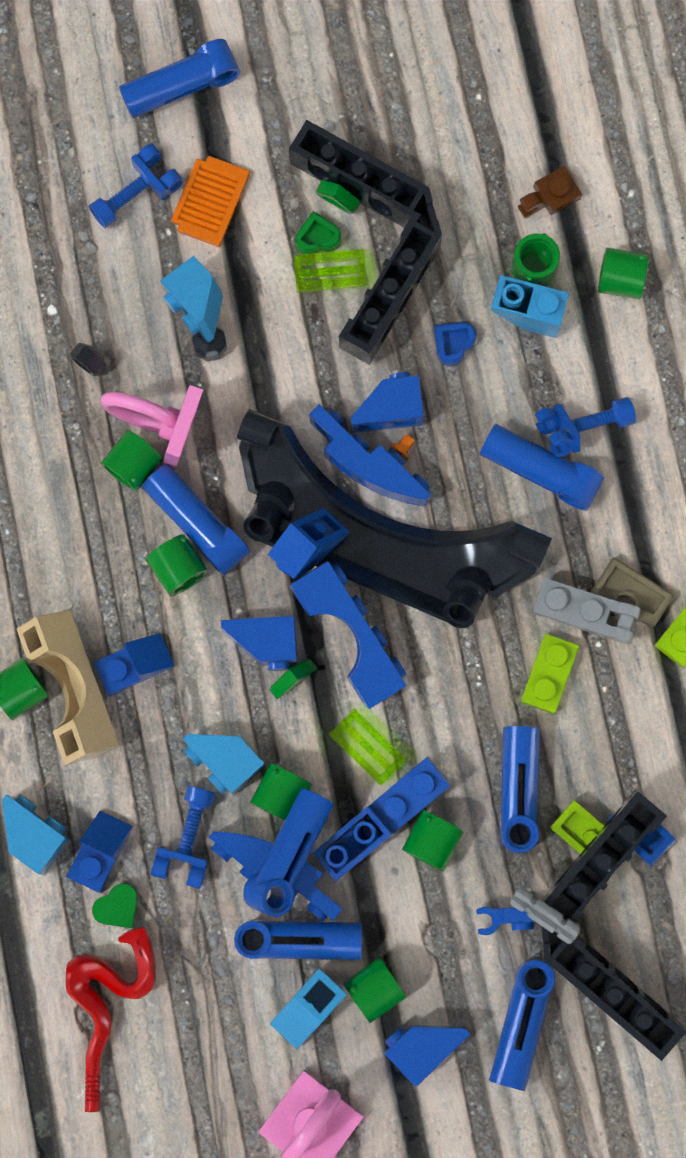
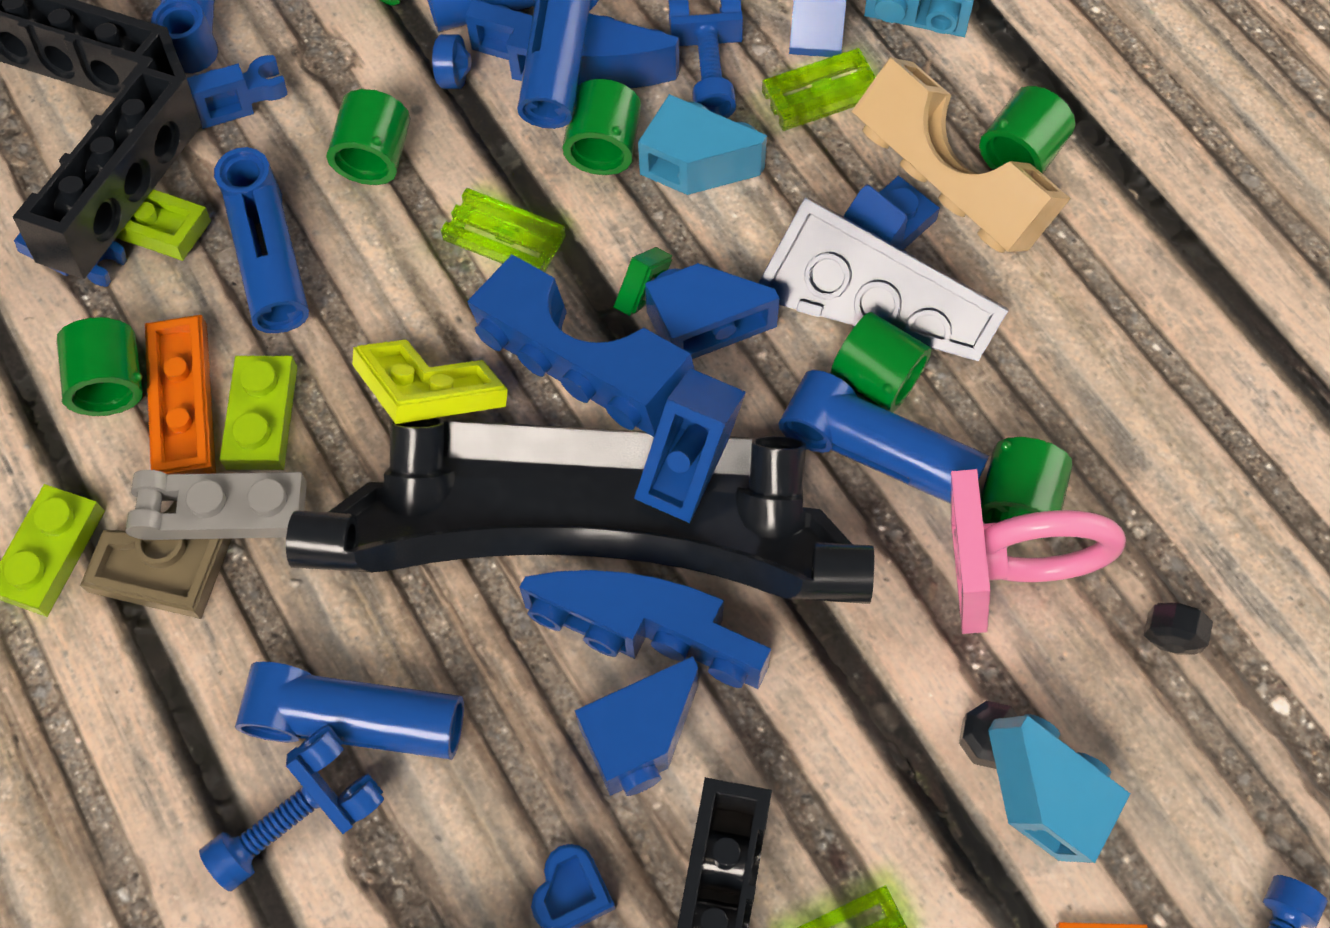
camera: 160 degrees right, 15 degrees down
blue slope [313,757,452,882] -> none
orange piece [390,434,415,461] -> none
light grey axle [510,887,580,944] -> none
none -> green piece [56,317,142,416]
none -> orange tile [145,315,216,474]
none -> neon yellow tile [352,339,508,424]
none -> blue tile [432,34,472,89]
none -> wing [758,197,1009,361]
none -> clear neon green tile [762,48,876,131]

